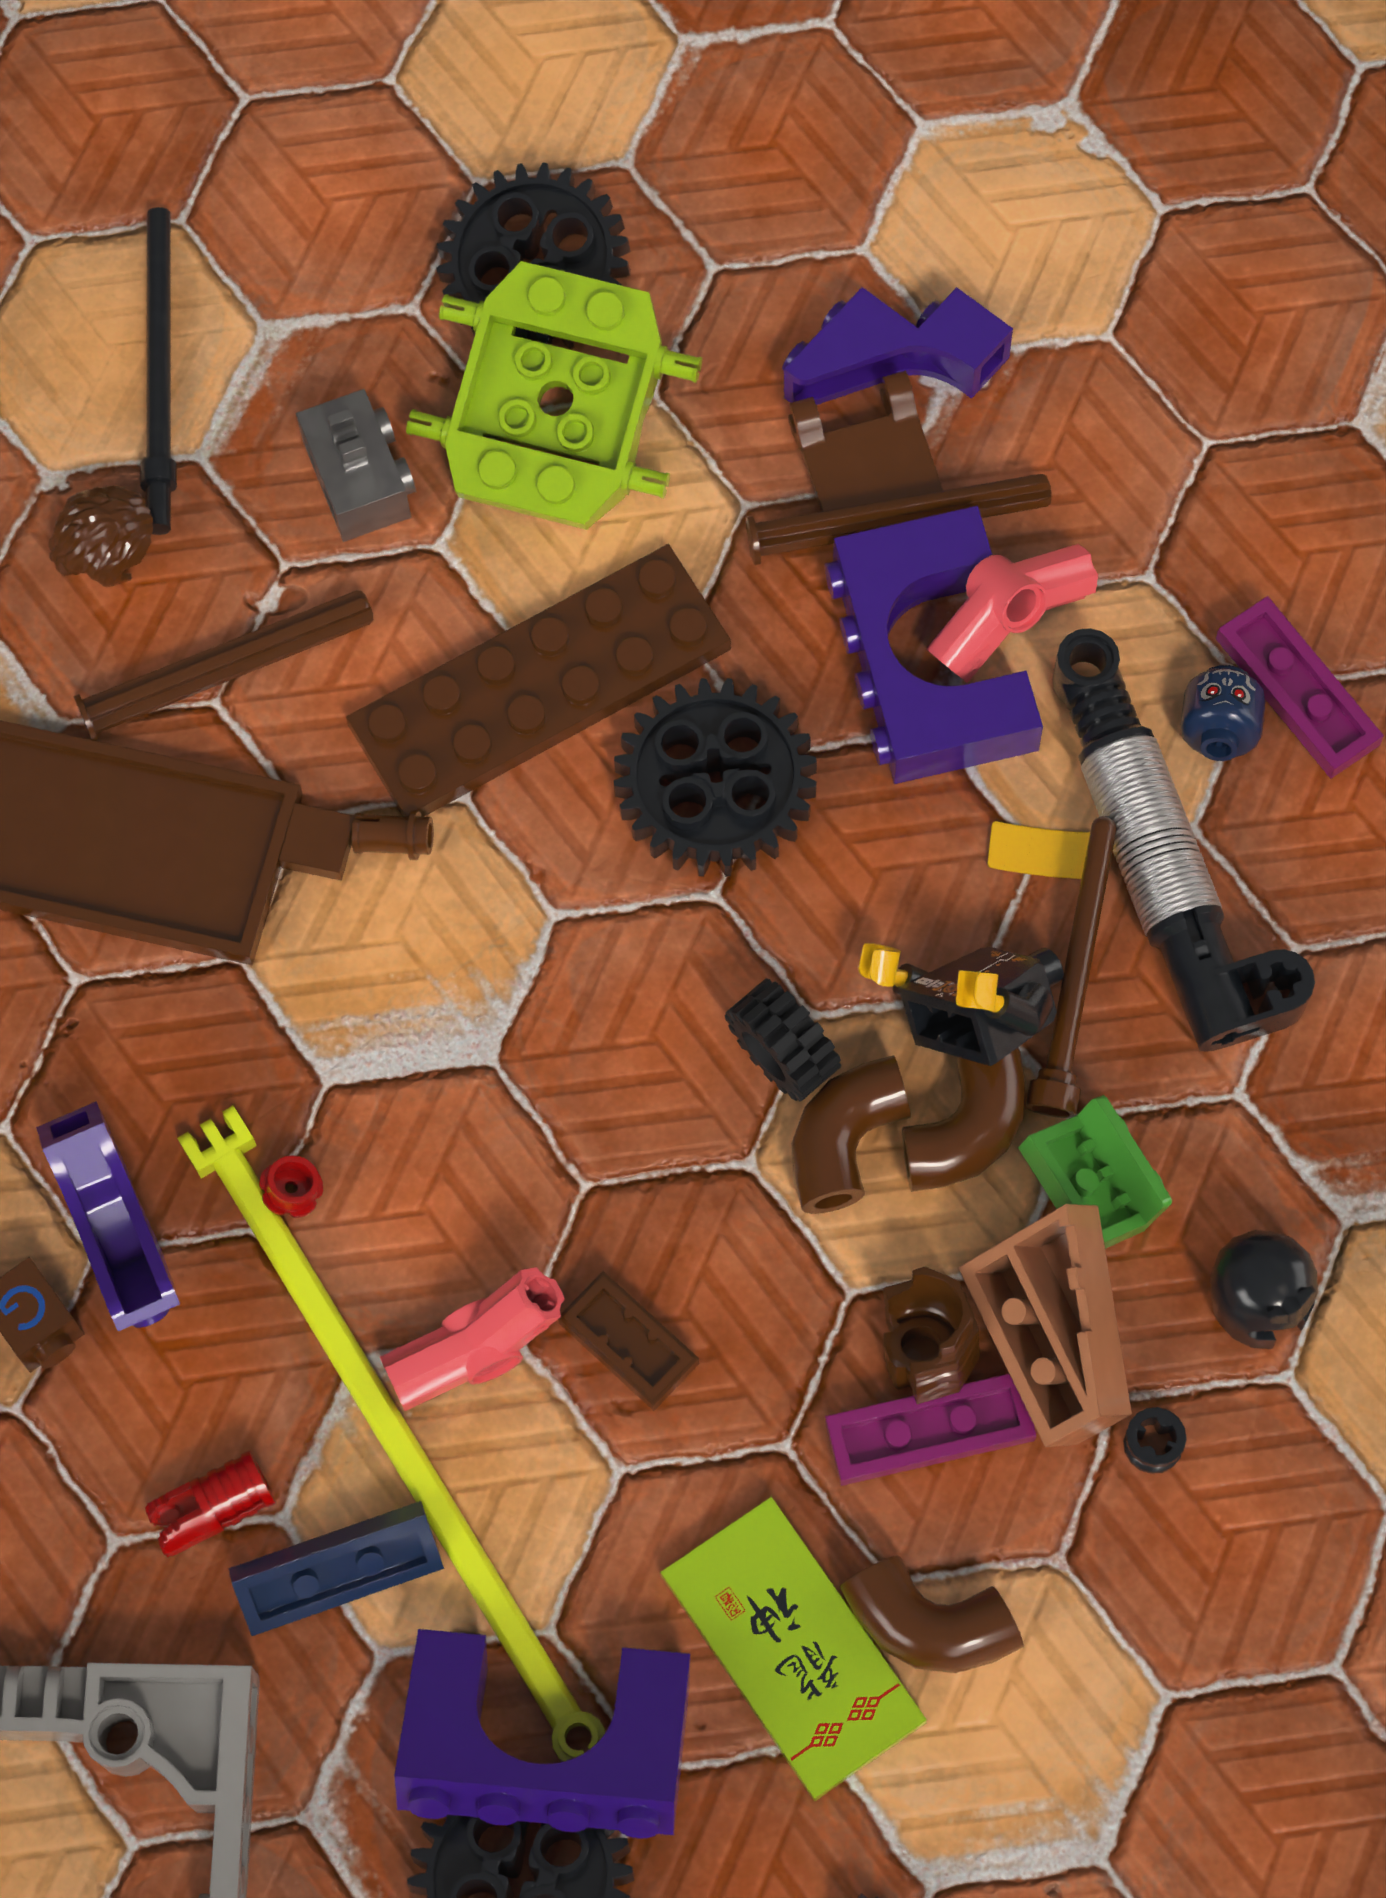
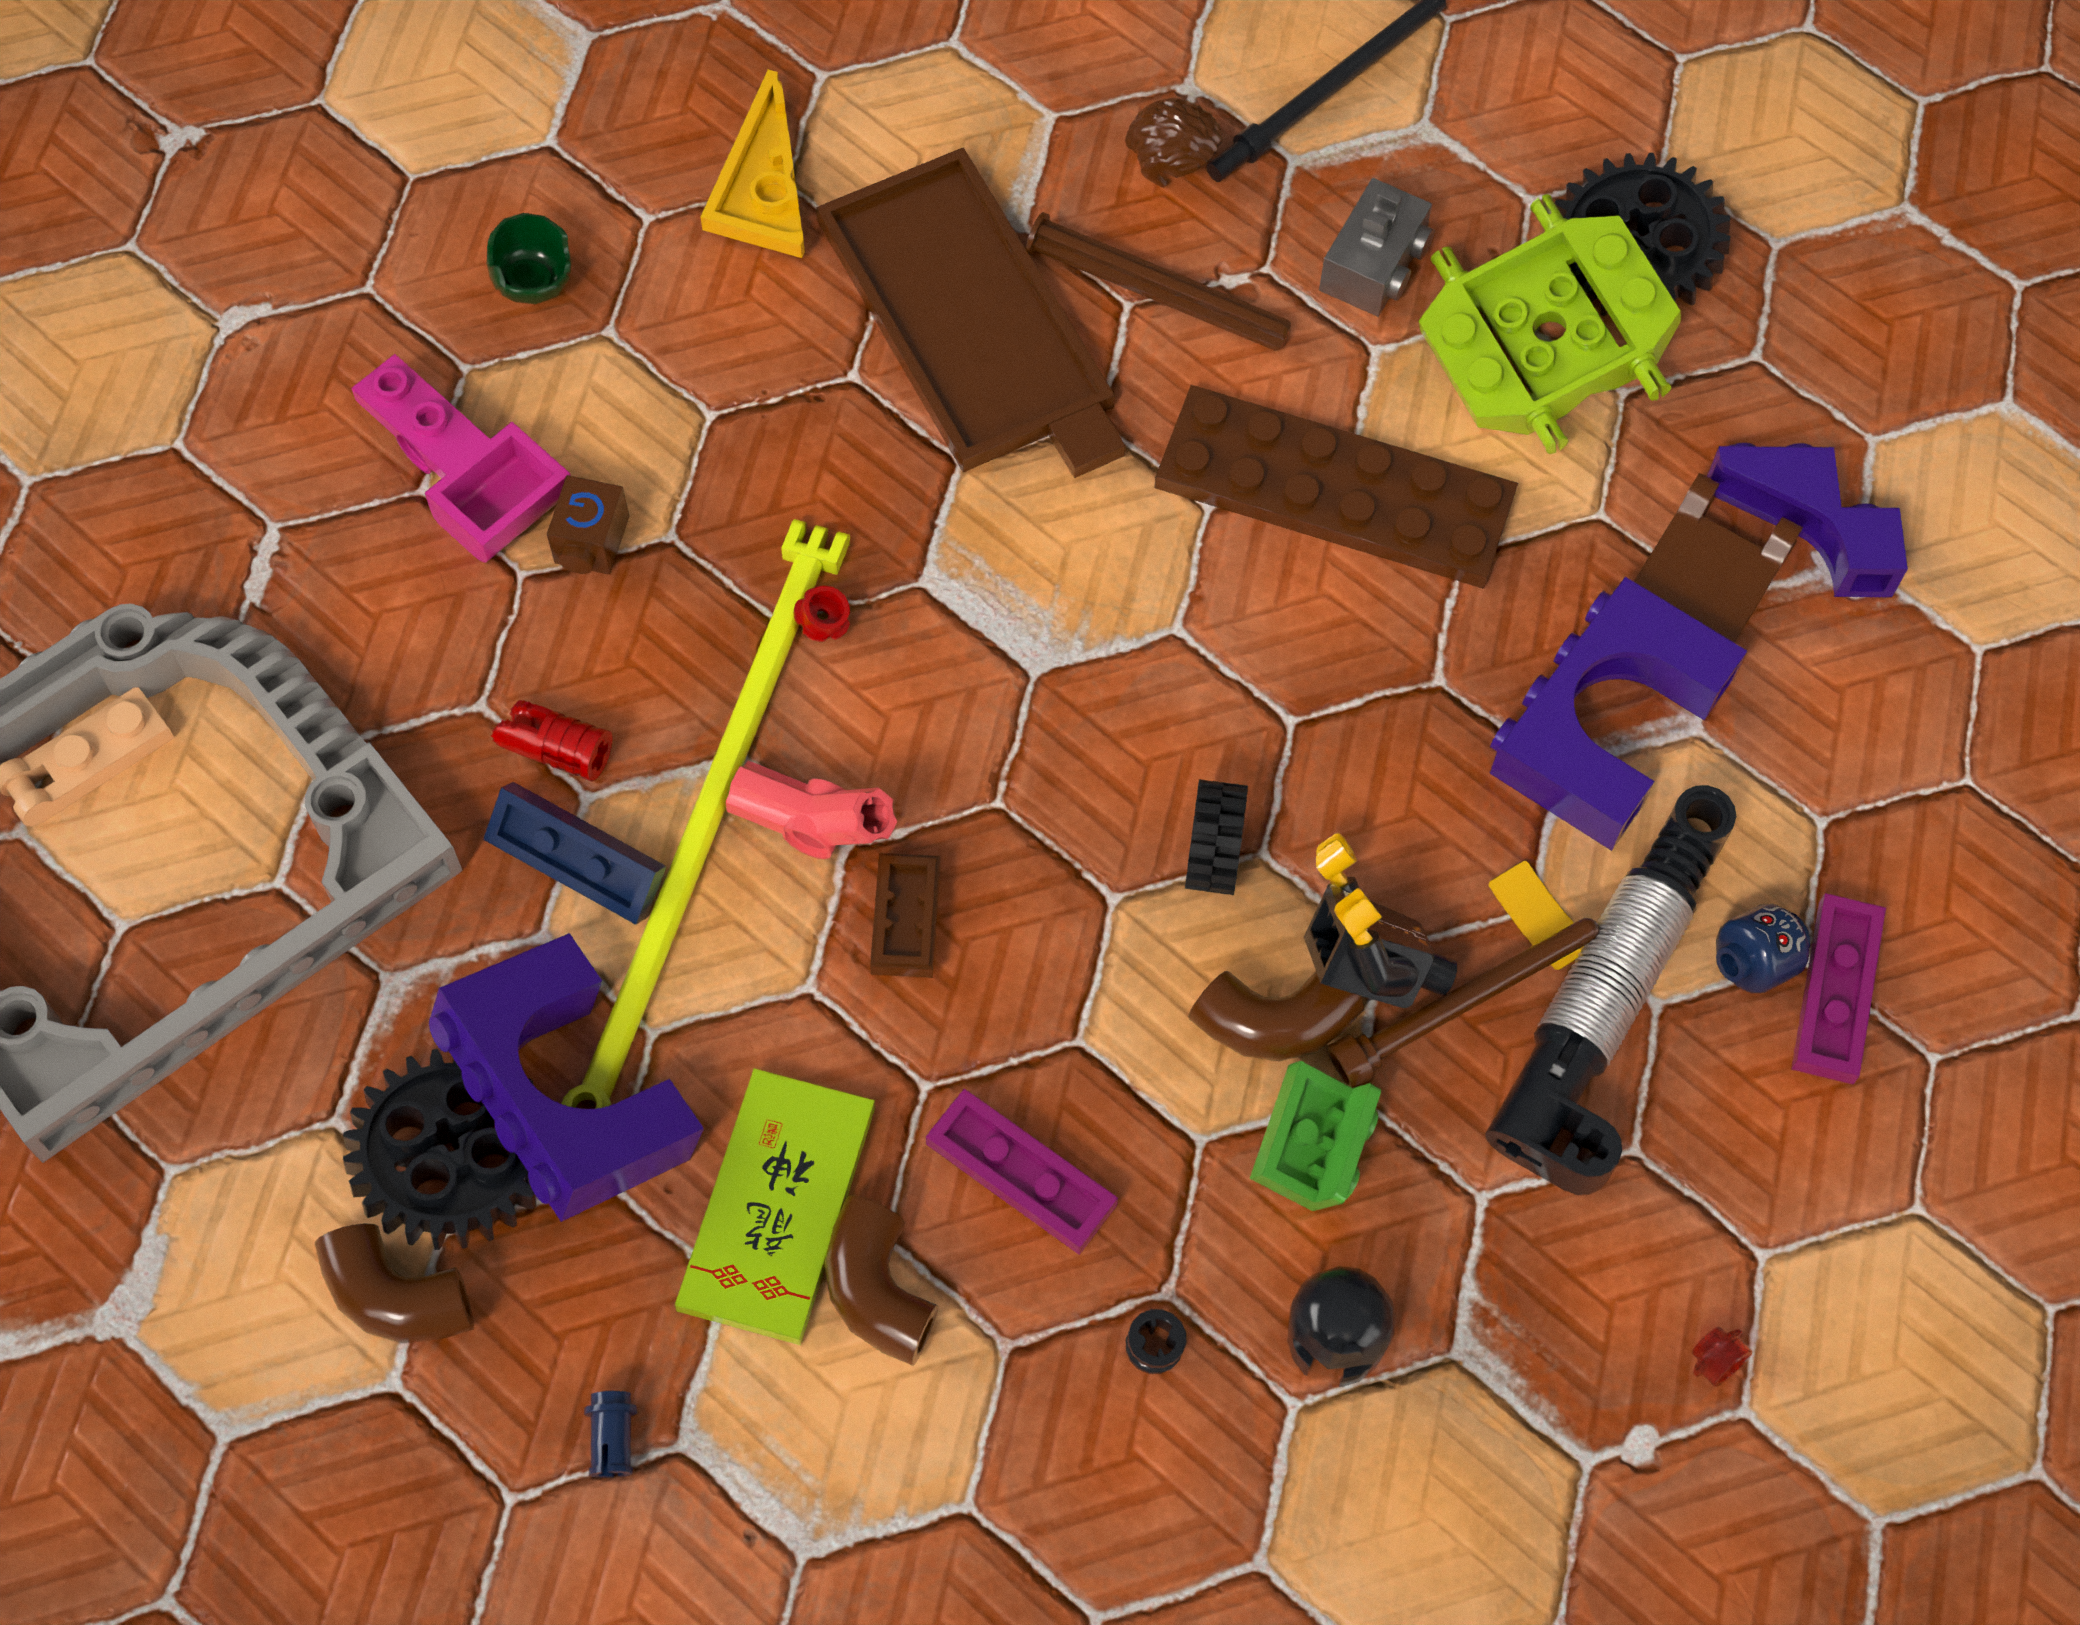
camera: 45 degrees right, 5 degrees down
dark purple arch [36,1101,180,1332] -> none
reddish brown pin [352,810,434,860] -> none
black gear [614,678,817,877] -> none
reddish brown axle [746,474,1052,565] -> none
reddish brown cylinder [791,1055,911,1214] -> none
reddish brown hair [883,1267,980,1404] -> none
coral piece [926,544,1098,683] -> none
nougat wedge [958,1204,1132,1447] -> none

